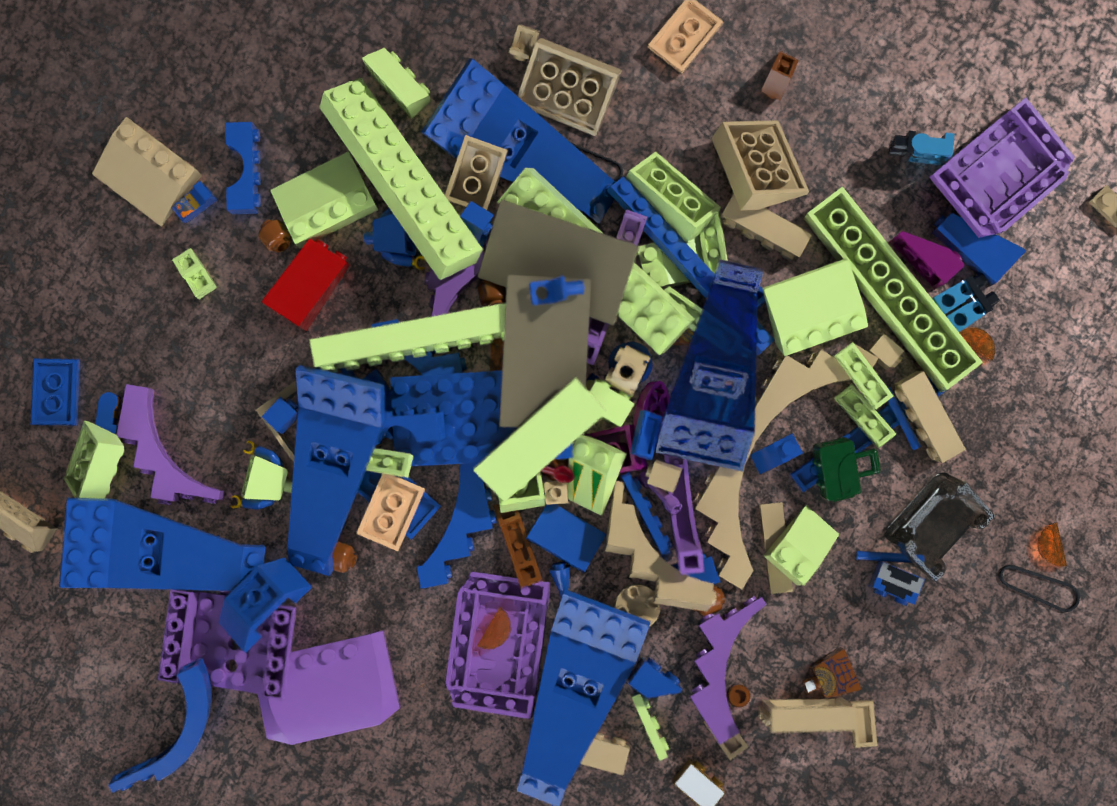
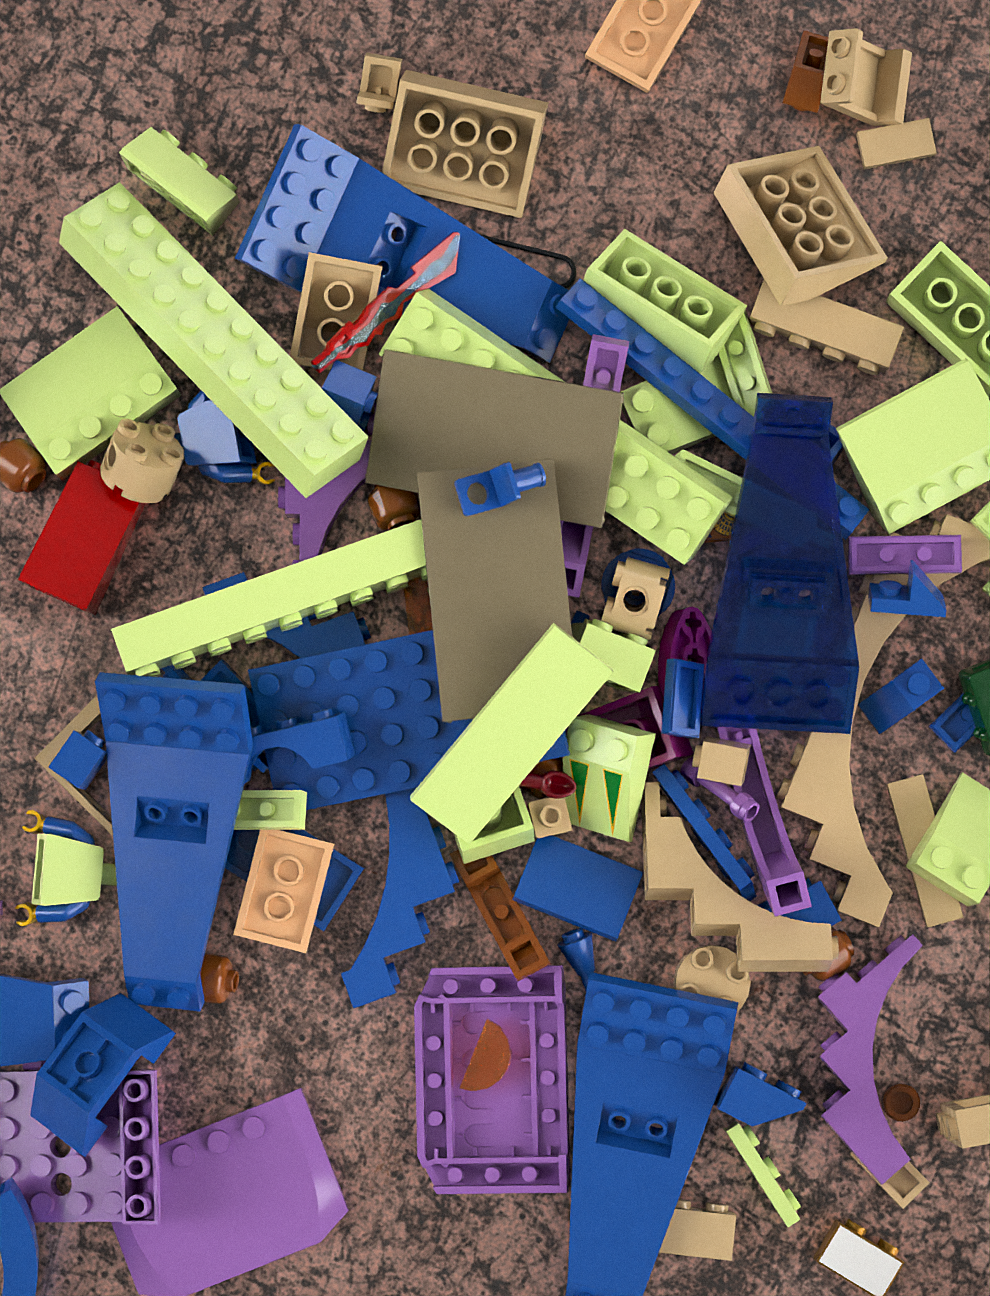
camera: 10 degrees left, 0 degrees up
none -> tan brick [100,419,184,503]
none -> red sword [311,232,460,373]
none -> tan panel [820,28,912,126]
none -> medium lavender tile [848,535,962,575]
none -> tan tile [856,118,937,170]
none -> blue slope [868,560,947,617]

